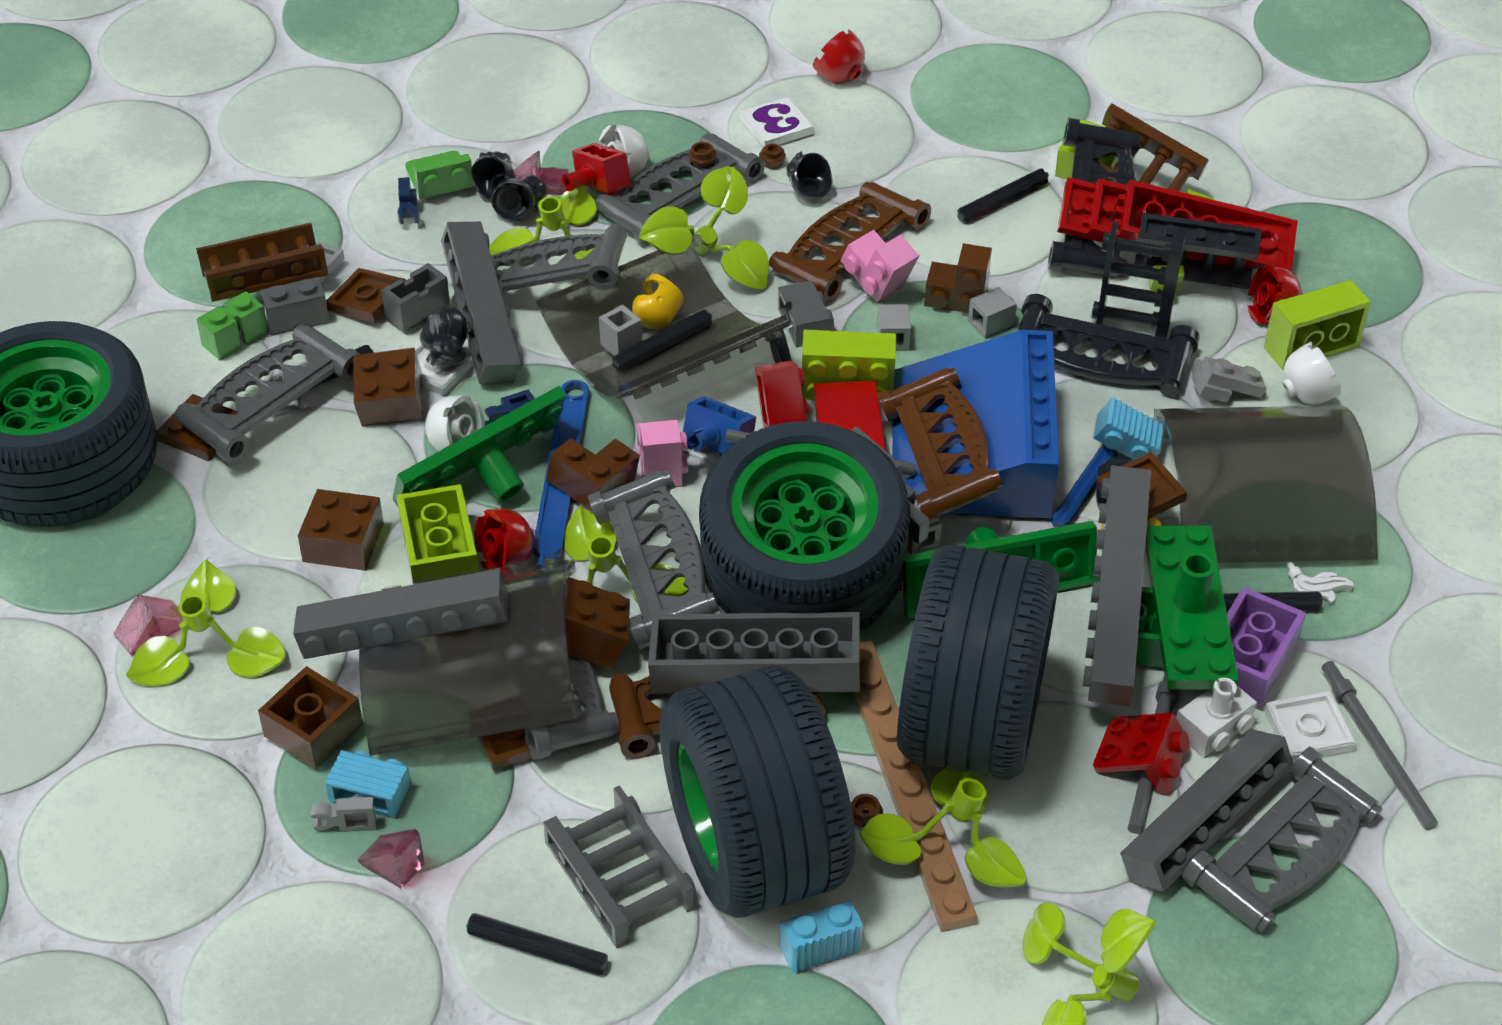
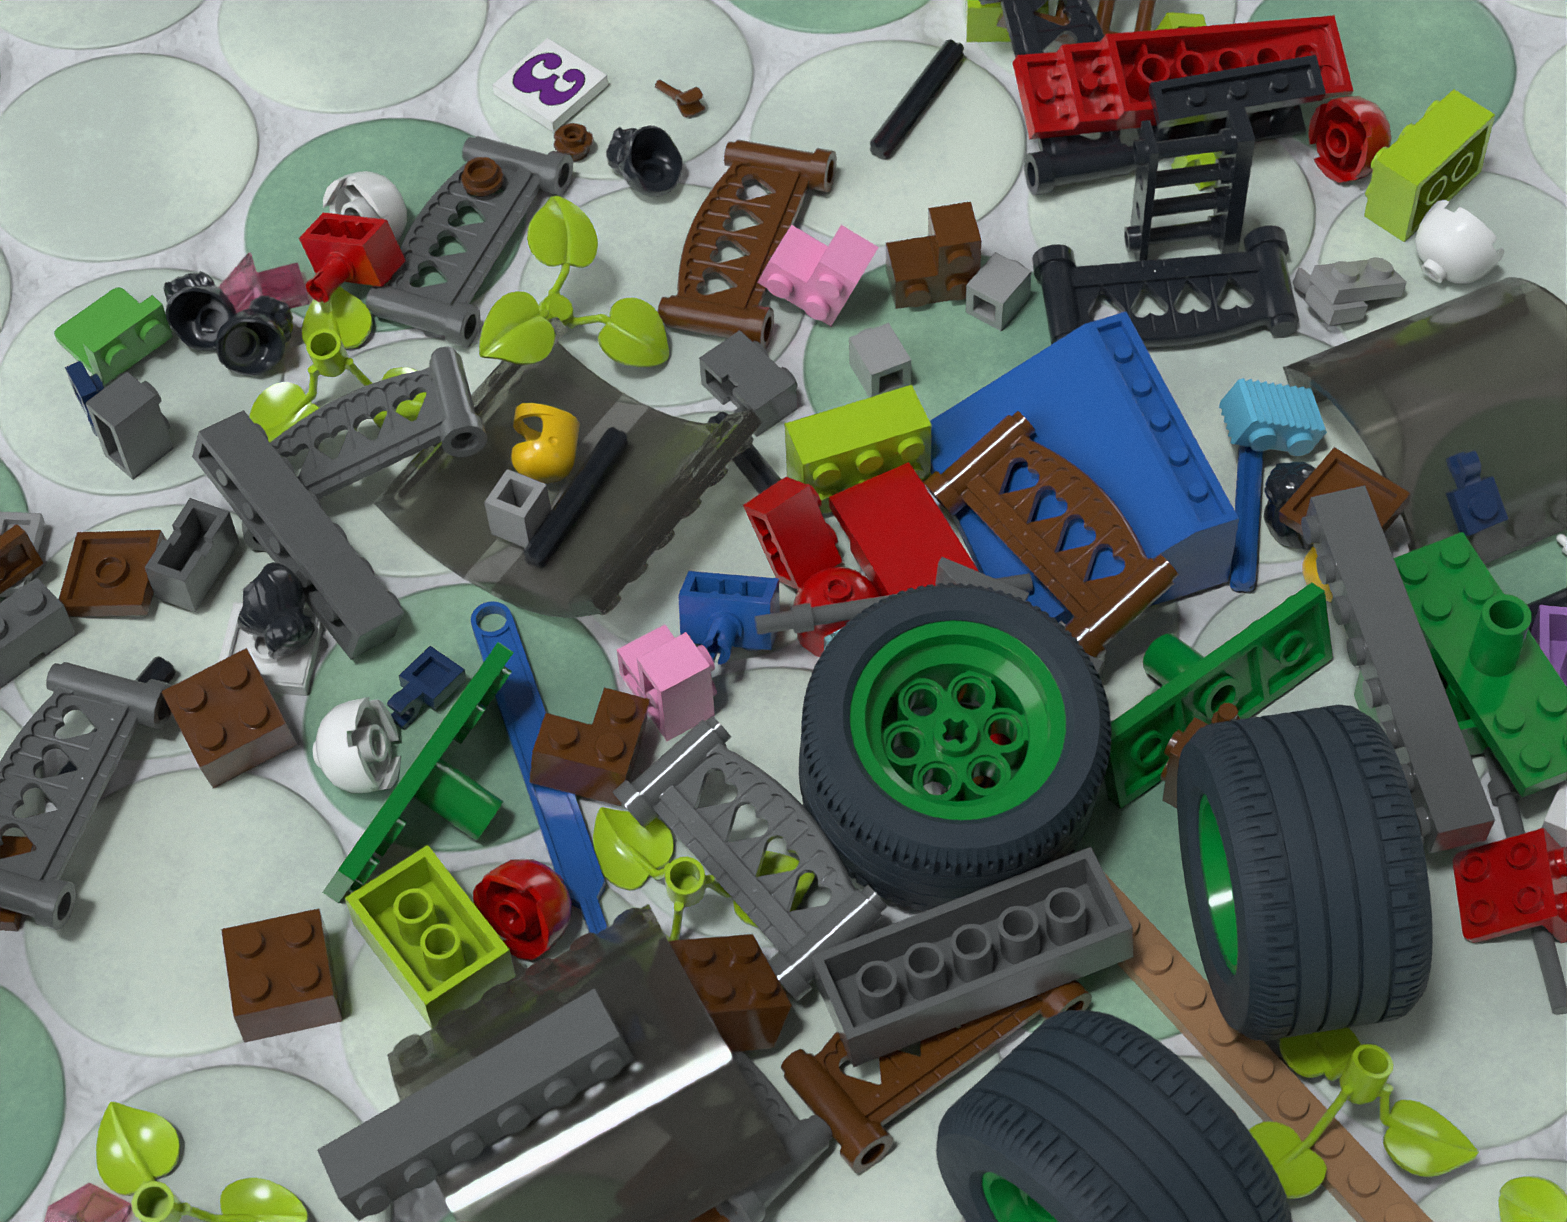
camera: 20 degrees left, 10 degrees up
none -> dark grey brick [86,372,173,480]
none -> reddish brown hand [655,79,705,117]
none -> dark blue plate [1445,450,1509,536]

